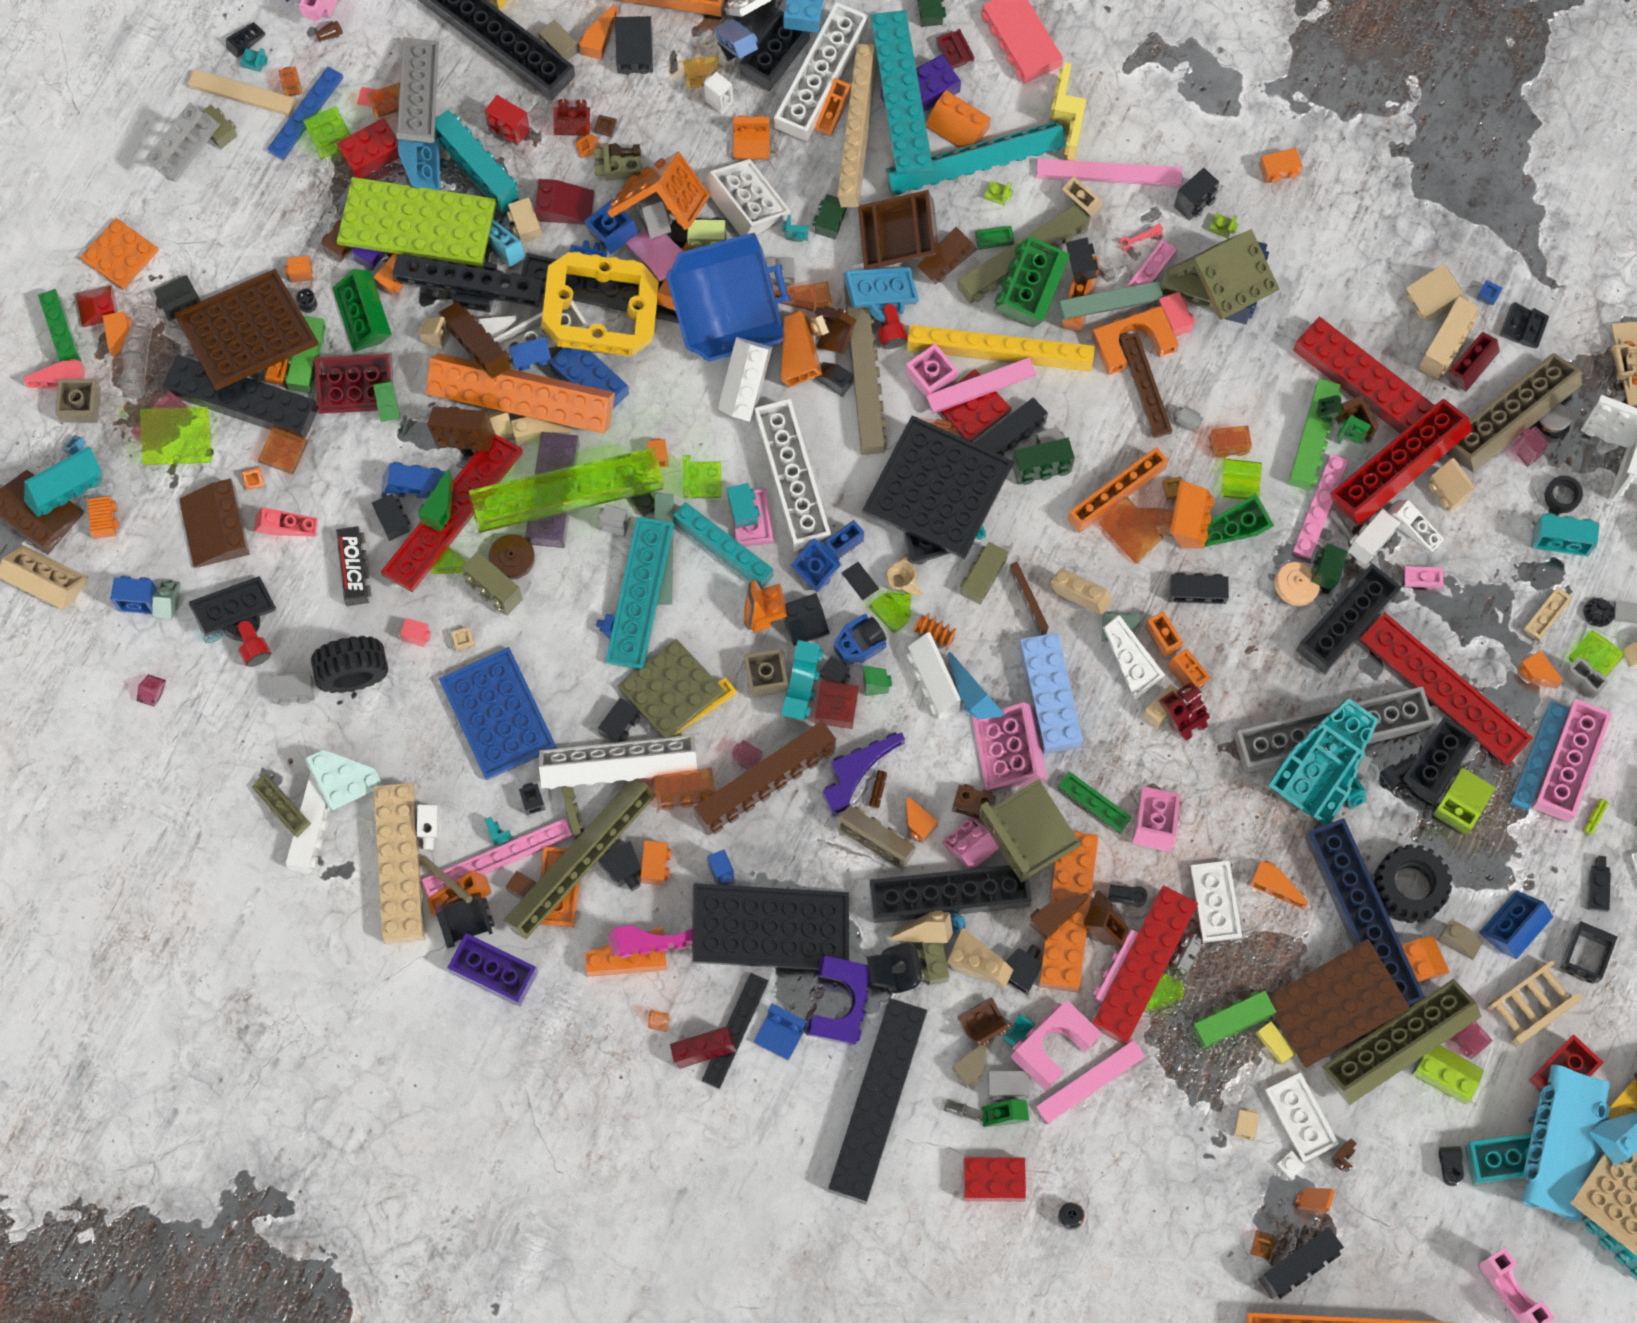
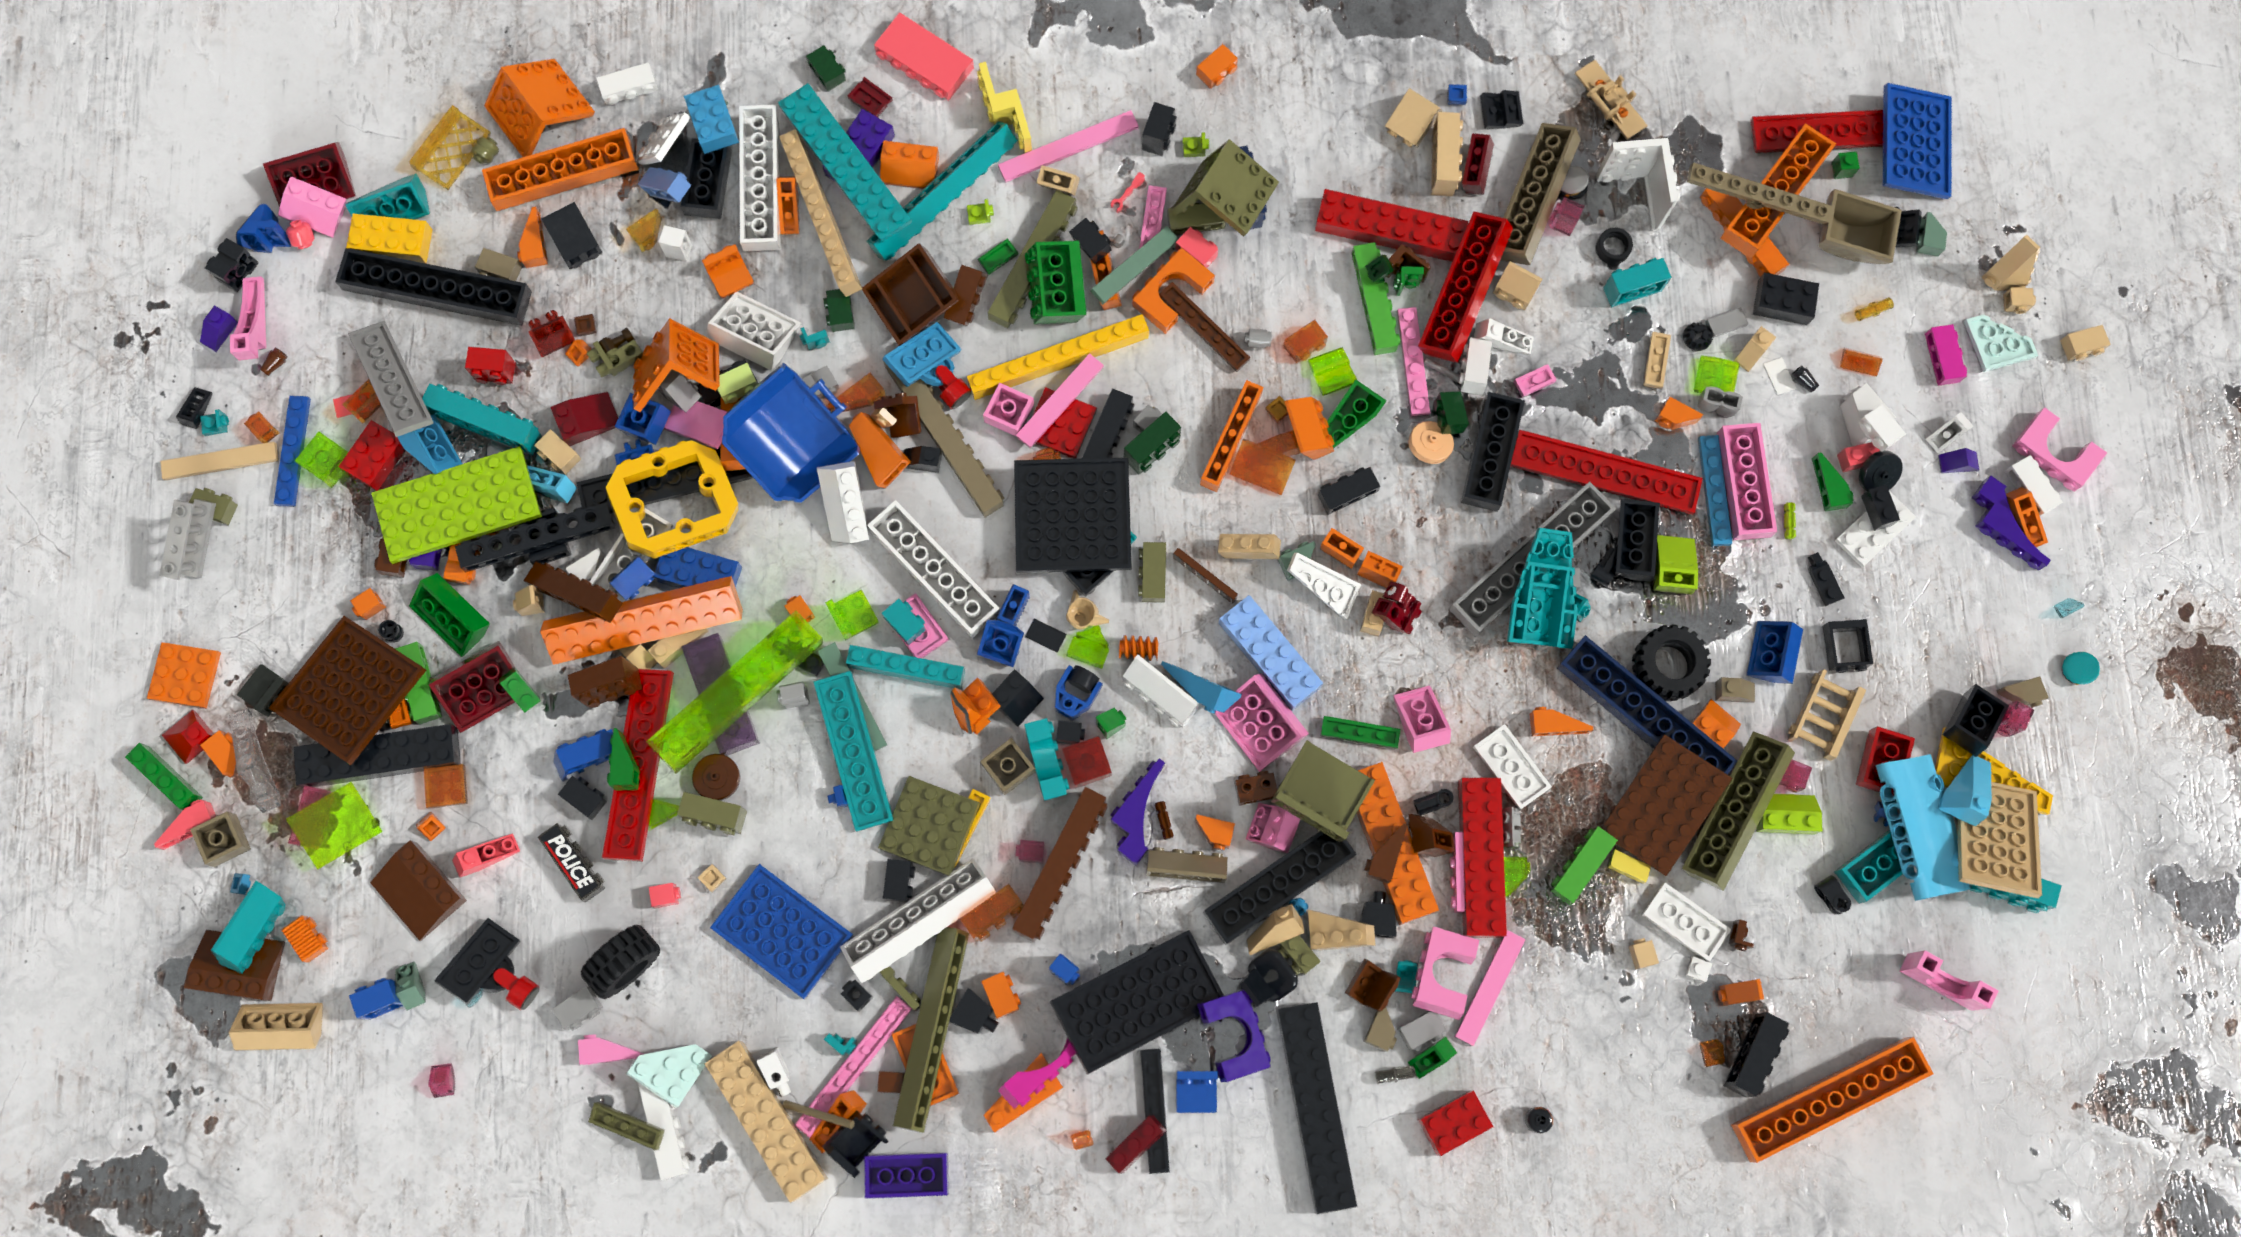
camera: 30 degrees left, 5 degrees up
none -> bright pink slope [578,1034,644,1065]

